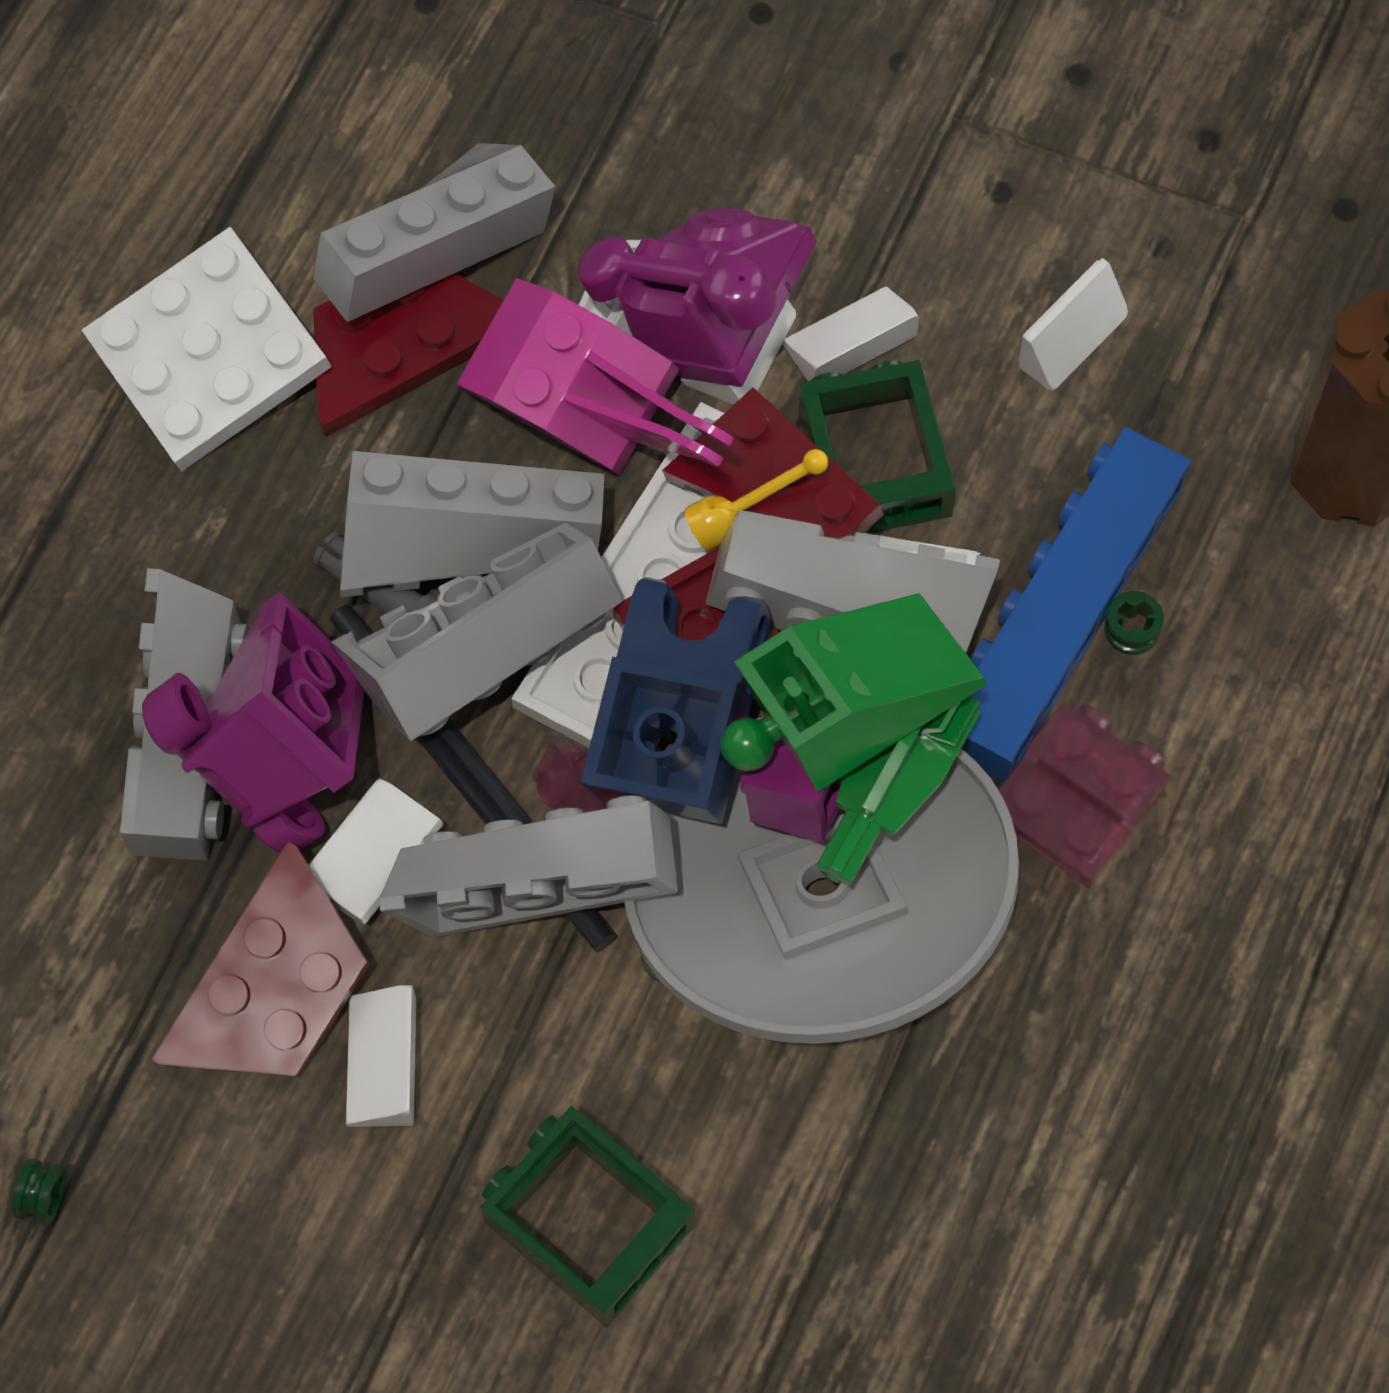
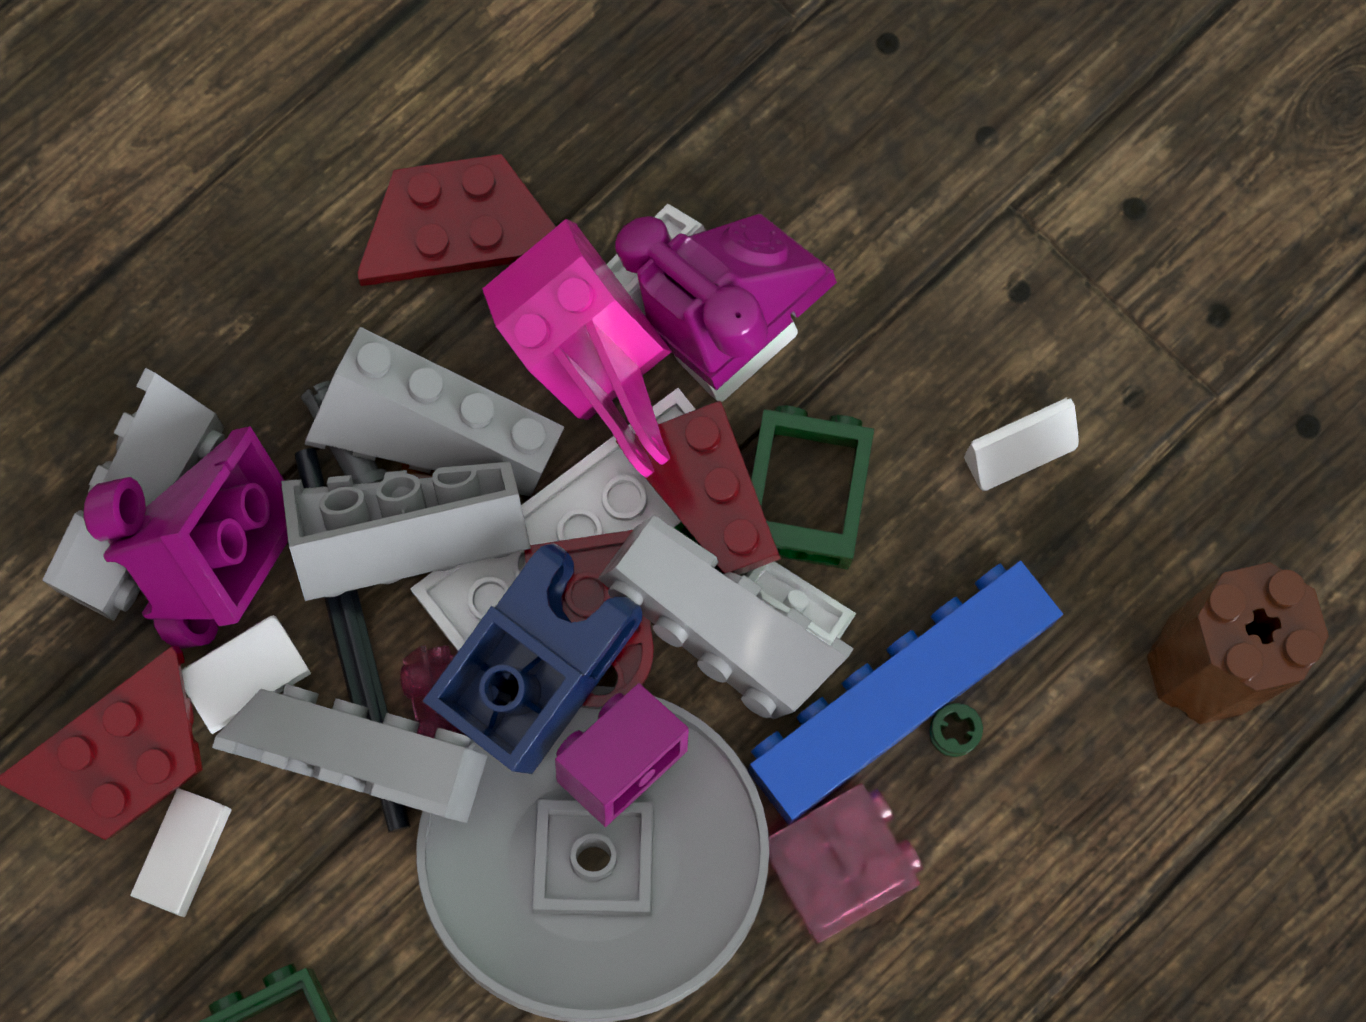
camera: 15 degrees right, 10 degrees up
white plate [82,227,332,472] -> none
light grey wedge [313,143,556,322] -> none
yellow hinge [684,449,828,552] -> none
green slope [721,593,987,792] -> none
white slope [783,286,919,382] -> none
green piece [816,696,981,886] -> none

